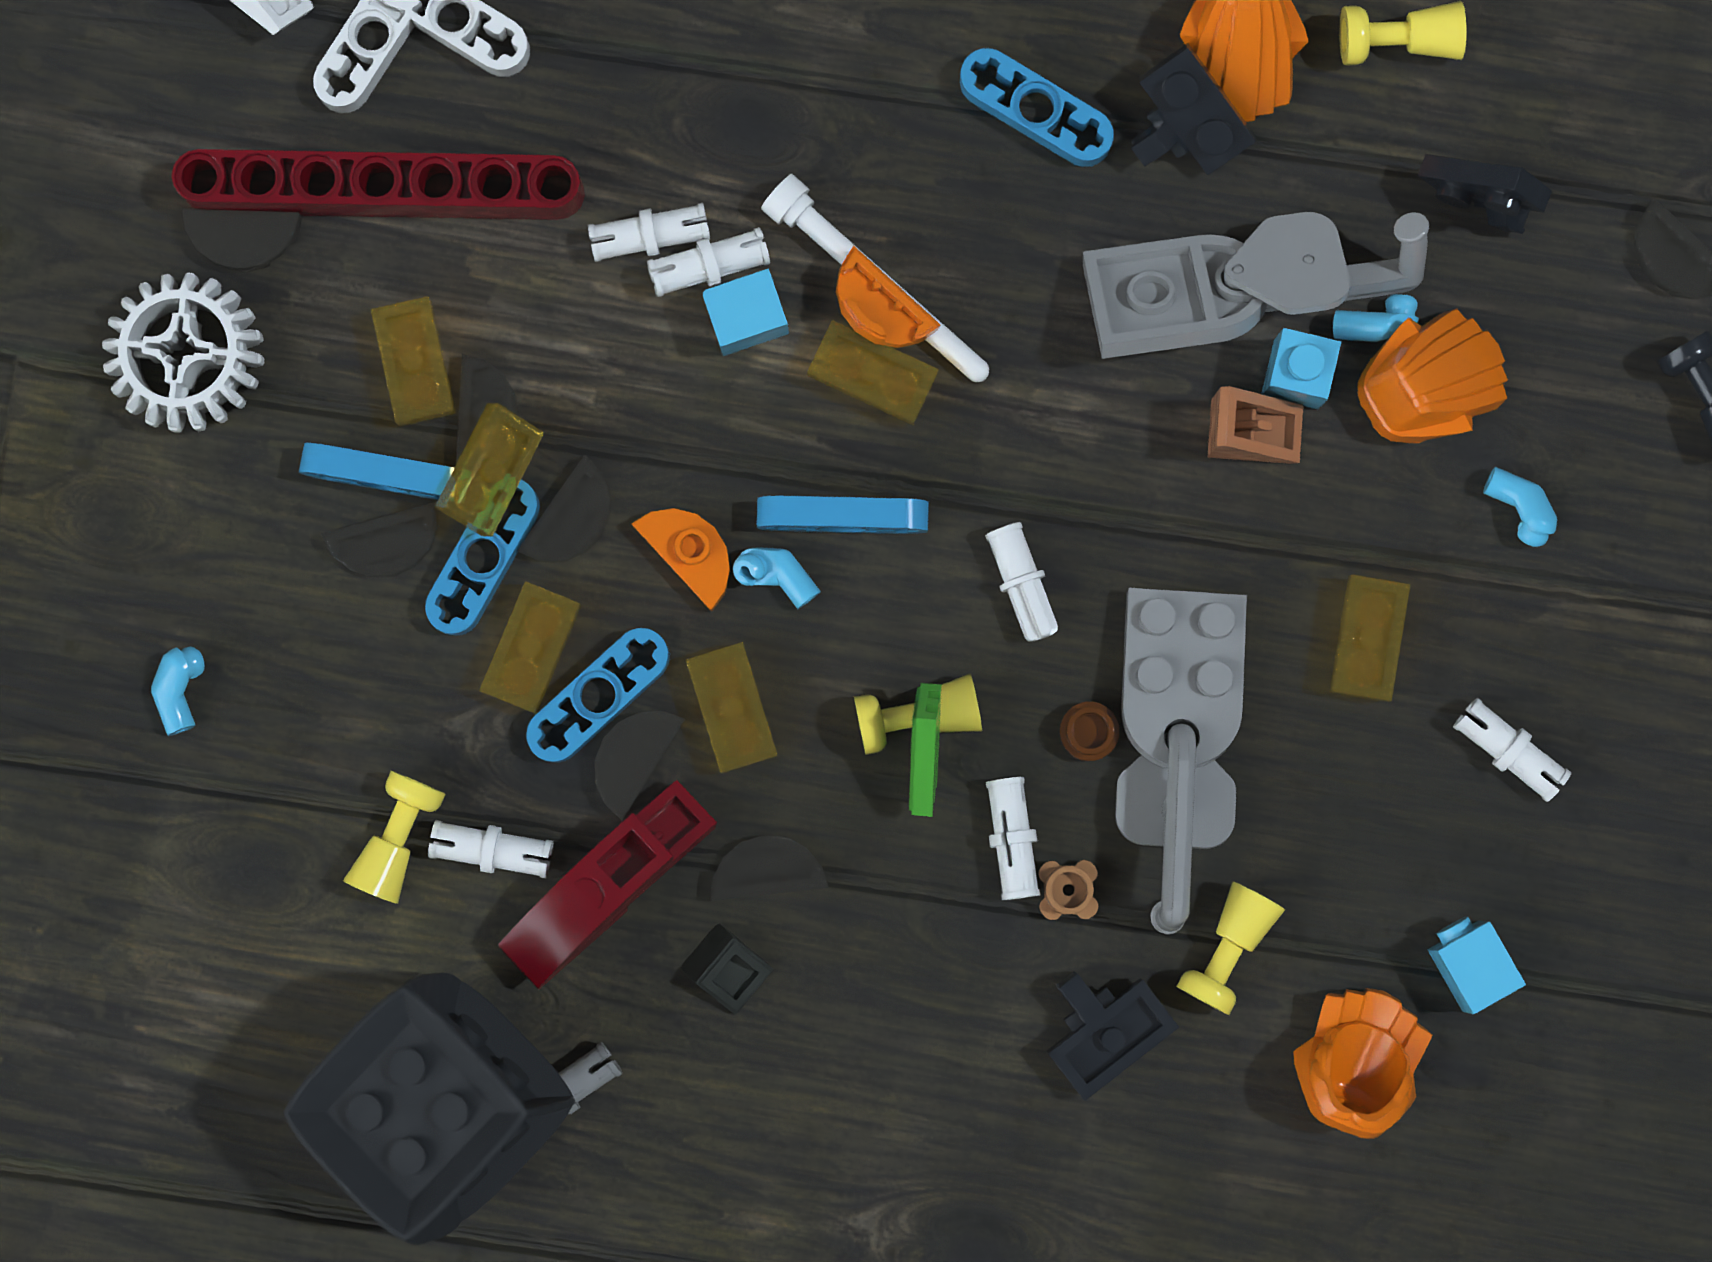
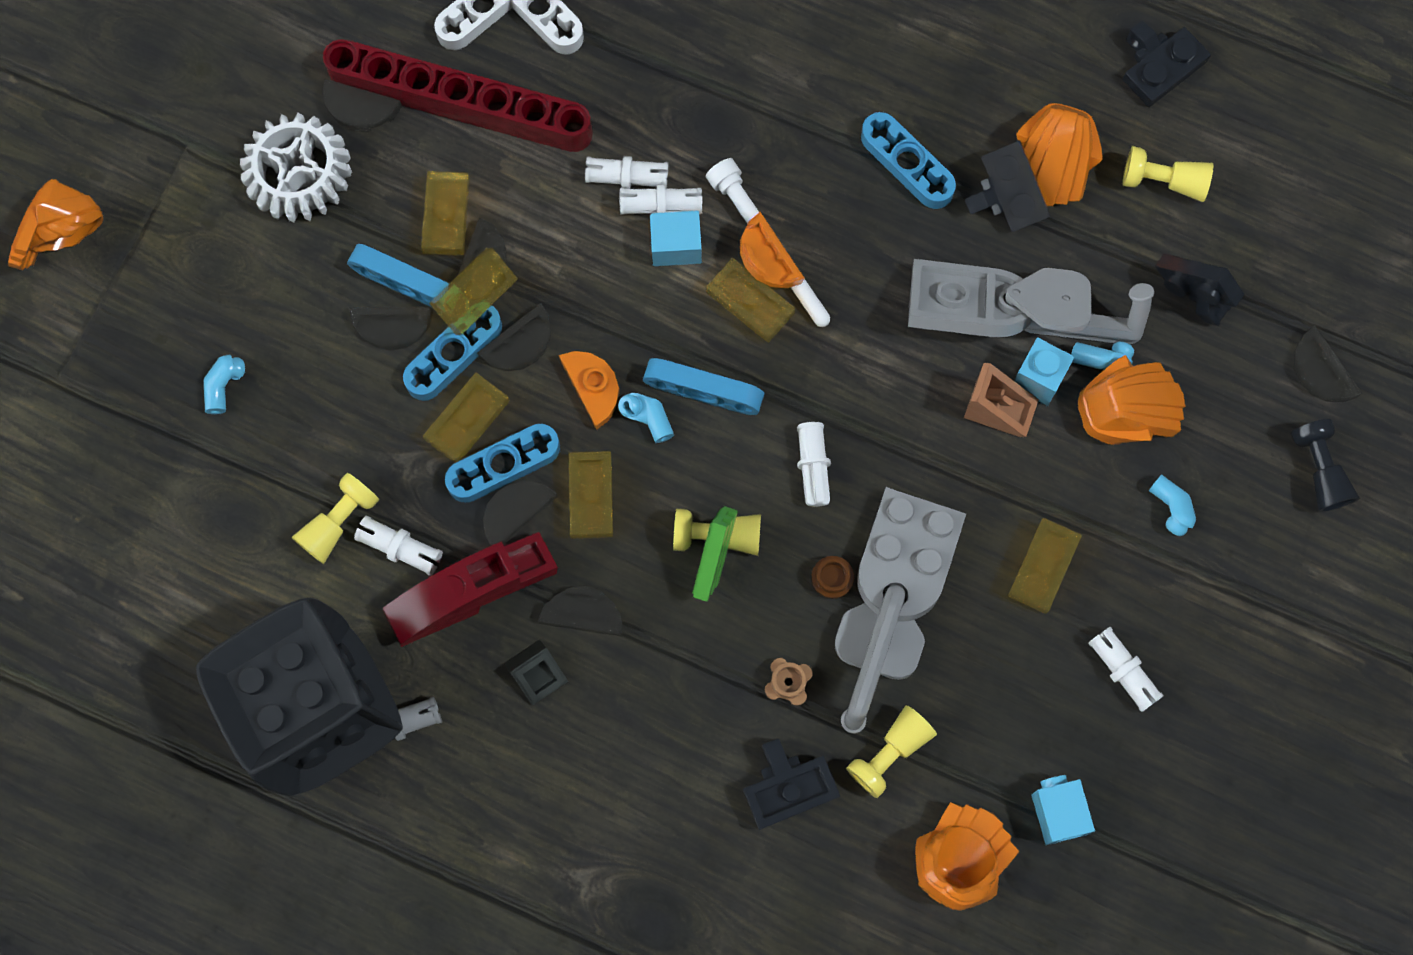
camera: 15 degrees right, 10 degrees down
white pin [986,777,1040,900] -> none

